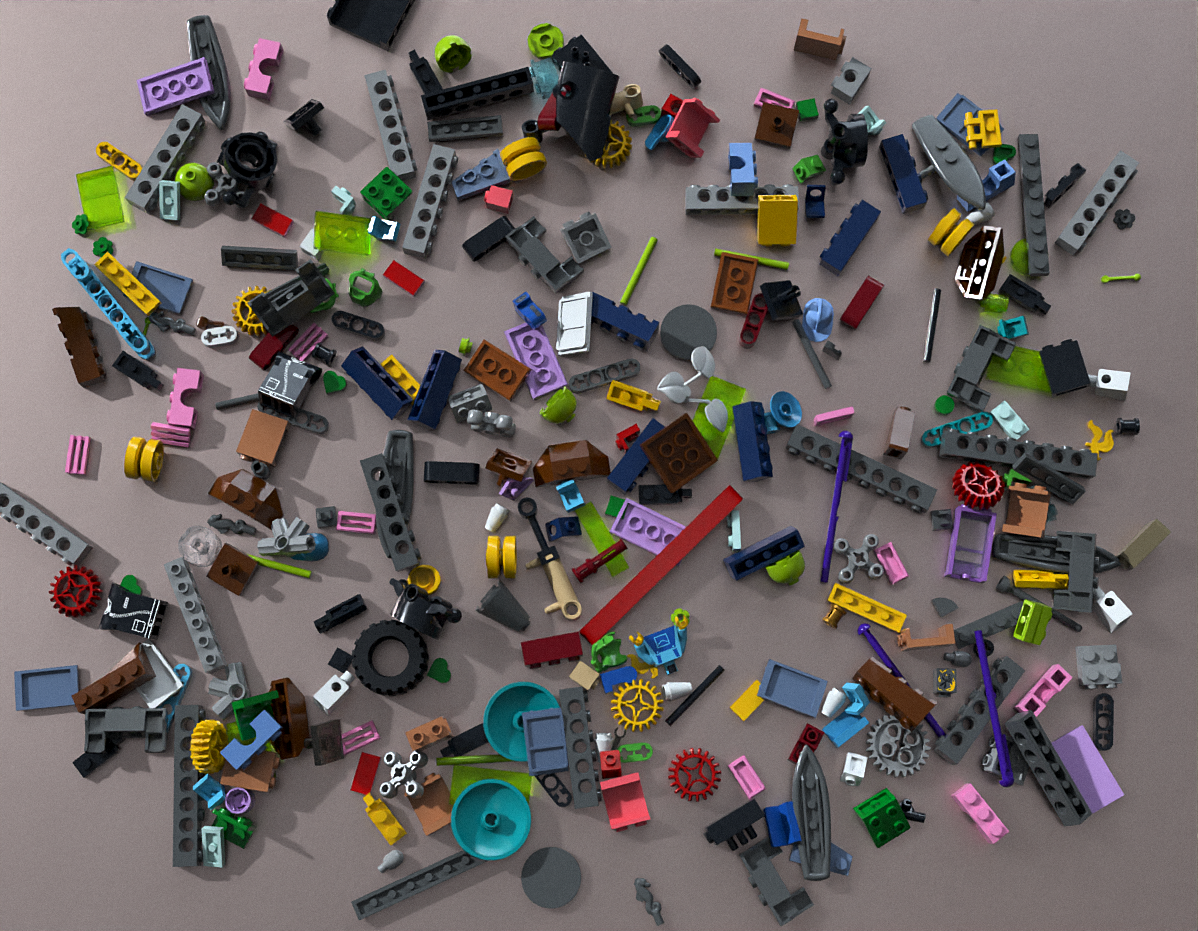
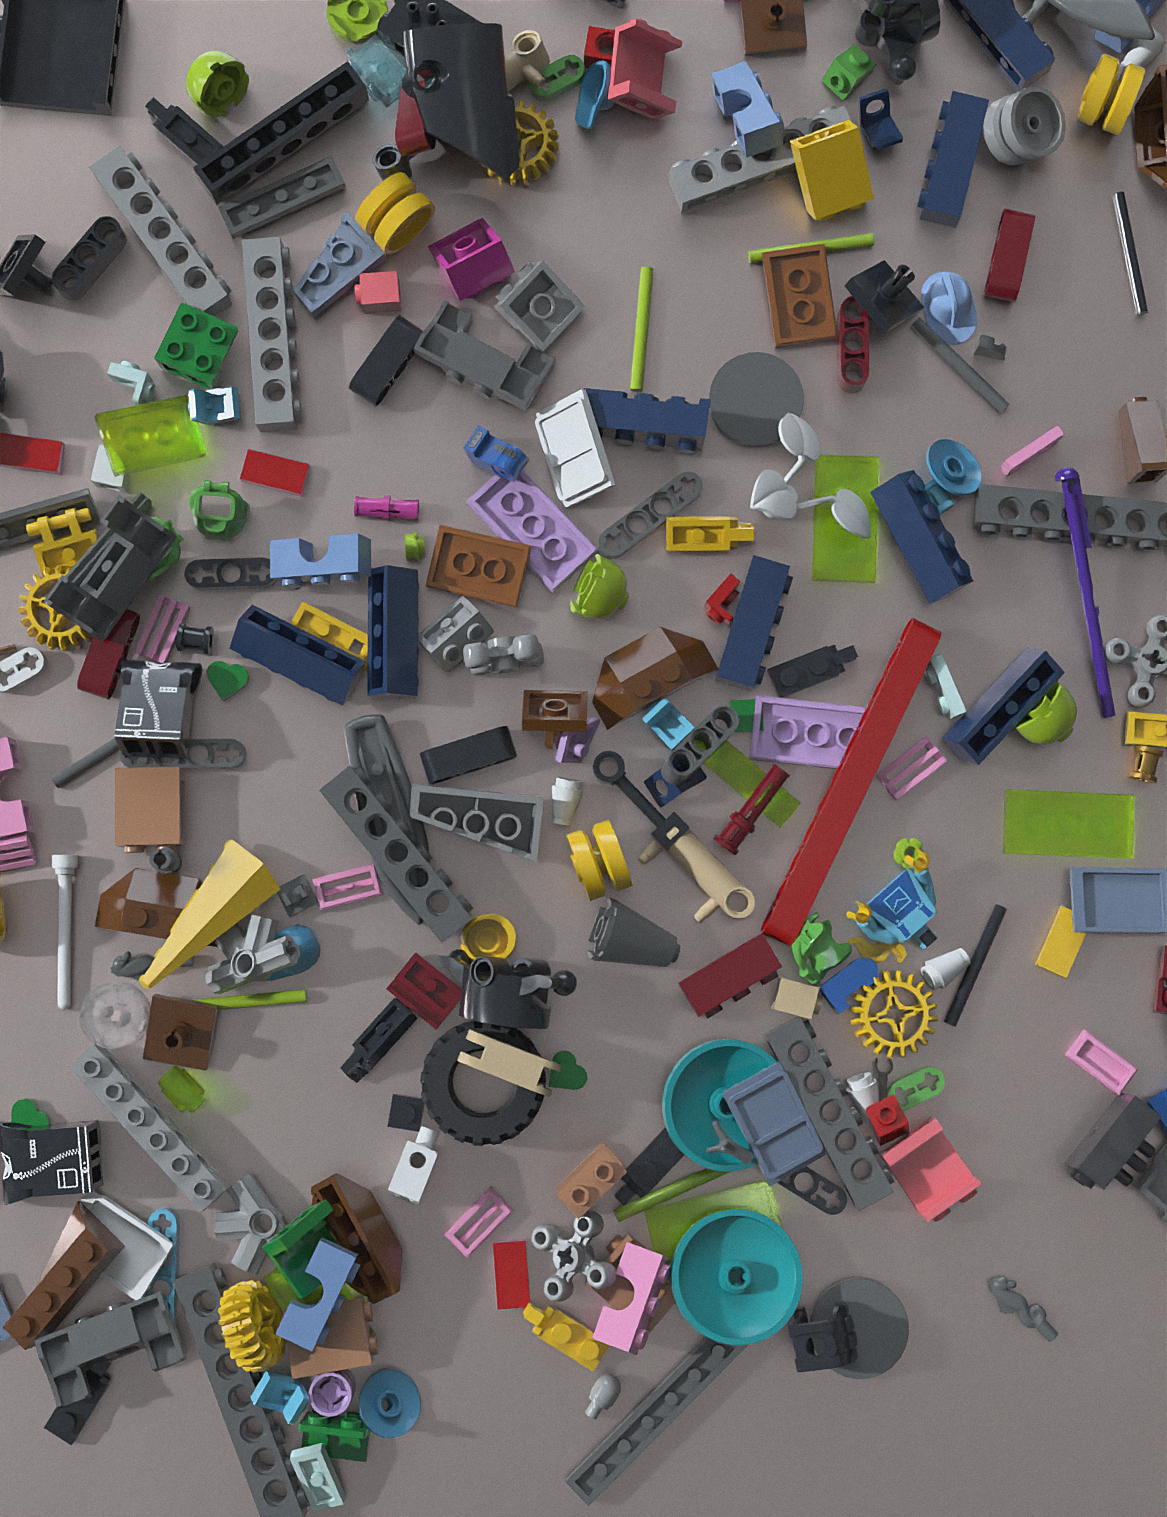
camera: 20 degrees left, 5 degrees up
clear smoke tile [304,719,344,766] -> none
reddish brown plate [640,413,718,493] -> none
red gear [668,748,722,802] -> none
none -> yellow plate [26,508,99,578]
none -> black beam [52,216,127,301]
none -> white piece [52,855,78,1010]
none -> yellow wedge [138,840,281,989]
none -> clear neon green brick [157,1065,206,1114]
none -> medium blue arch [270,533,371,588]
none -> dark pink pin [354,495,419,521]
none -> dark azure dish [358,1370,420,1438]
none -> dark red plate [386,952,462,1030]
none -> light grey wedge [409,783,544,862]
none -> dark pink slope [428,217,515,301]
none -> tan piece [457,1029,562,1097]
none -> bright pink arch [592,1242,671,1355]
none -> dark grey beam [661,705,739,785]
none -> dark grey bar [706,1121,754,1164]
none -> black piece [788,1301,858,1372]
none -> bright pink tile [876,736,947,800]
none -> light grey wheel [983,87,1066,166]
none -> clear neon green tile [1003,789,1135,859]

